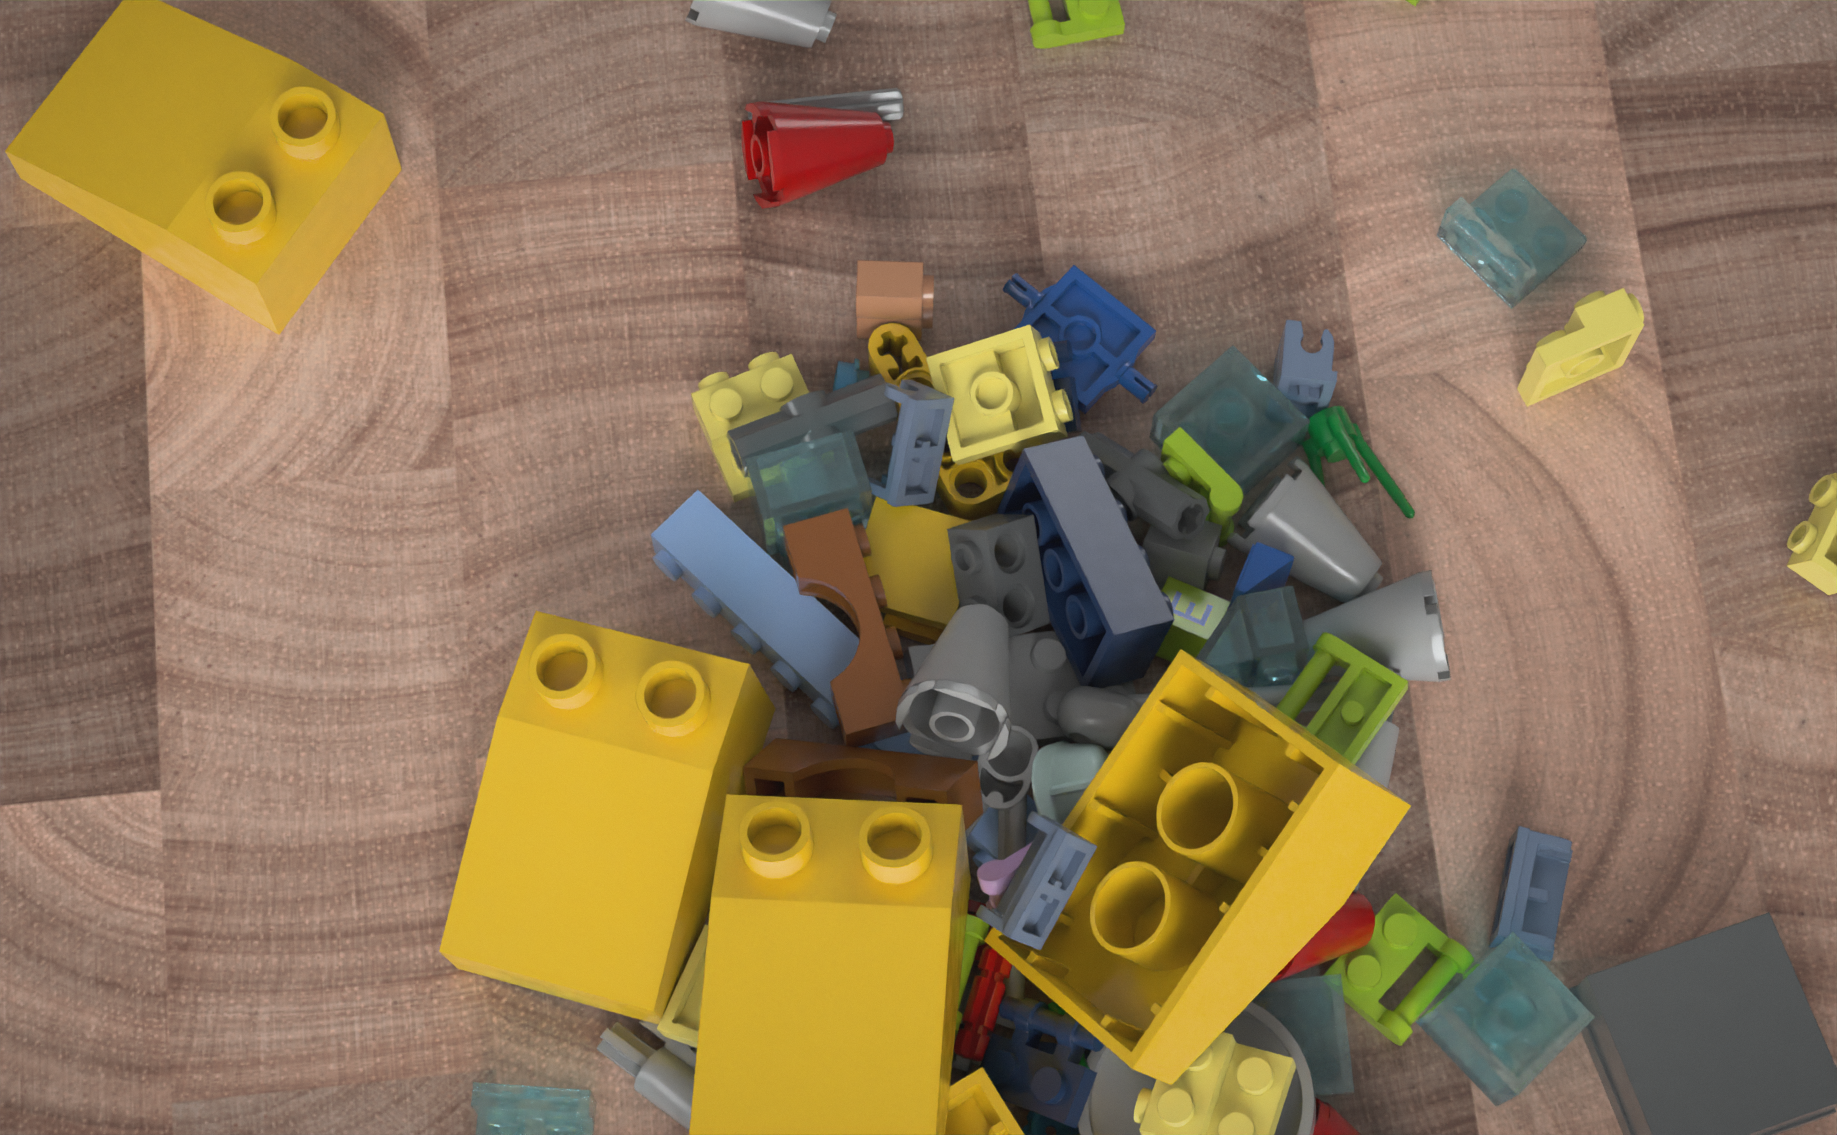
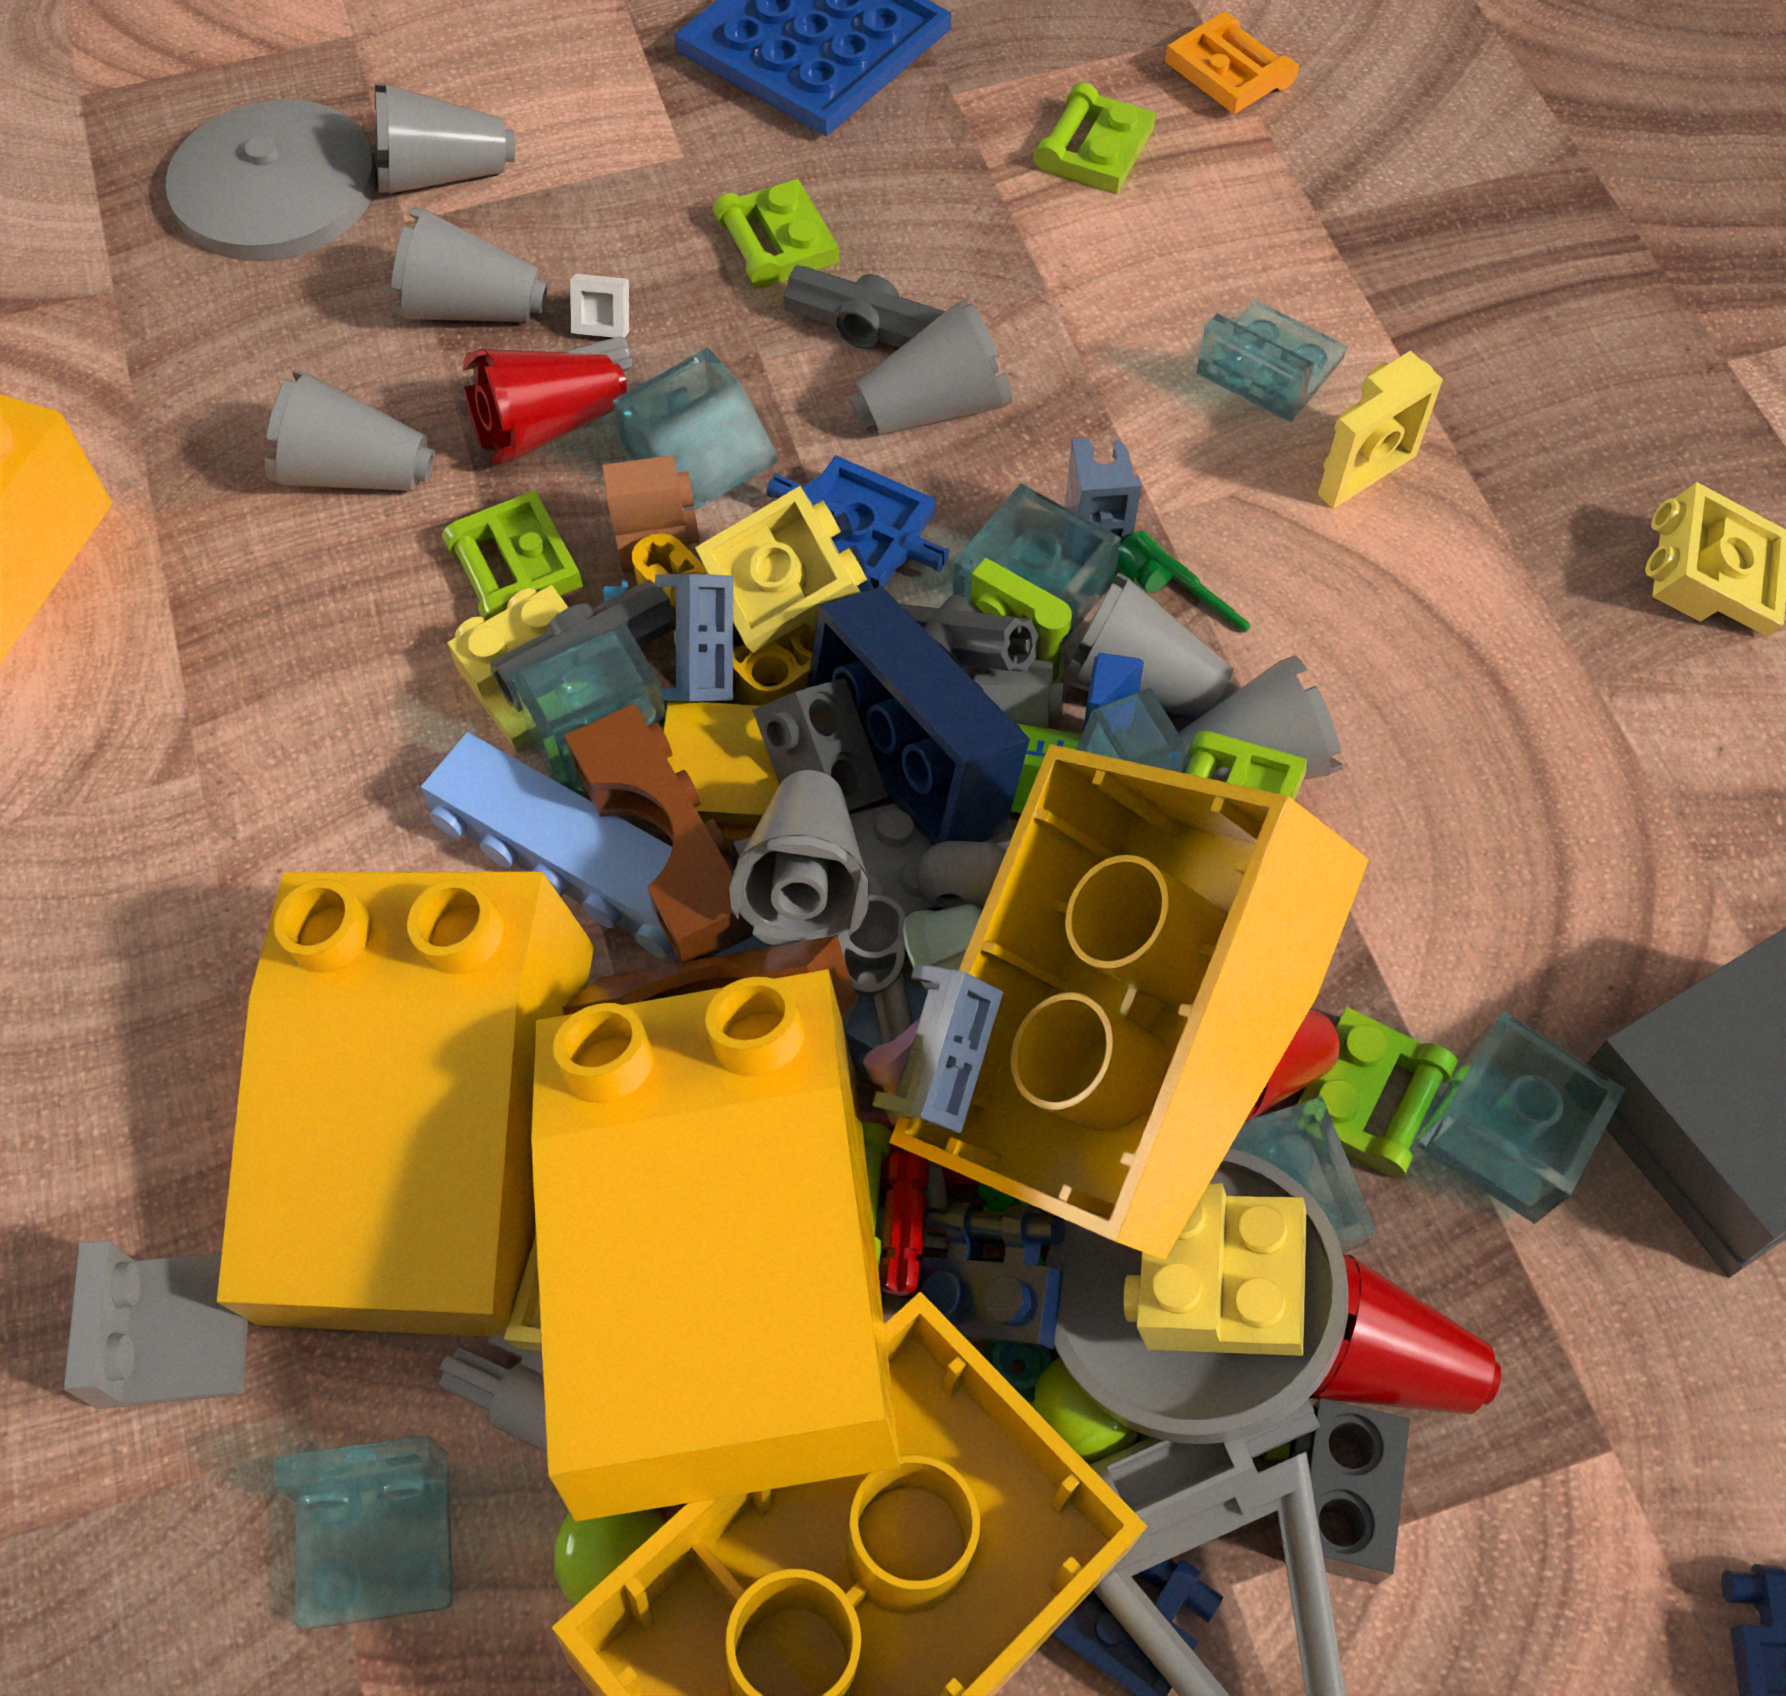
camera: 10 degrees left, 10 degrees down
sand blue hinge [1488,826,1573,962] -> none
none -> light grey bracket [64,1240,248,1409]
none -> light grey cone [265,370,435,491]
none -> lime plate [442,490,583,621]
none -> white tile [570,274,629,338]
none -> clear light blue slope [613,347,778,510]
none -> dark grey piece [783,265,946,349]
none -> light grey cone [850,299,1013,435]

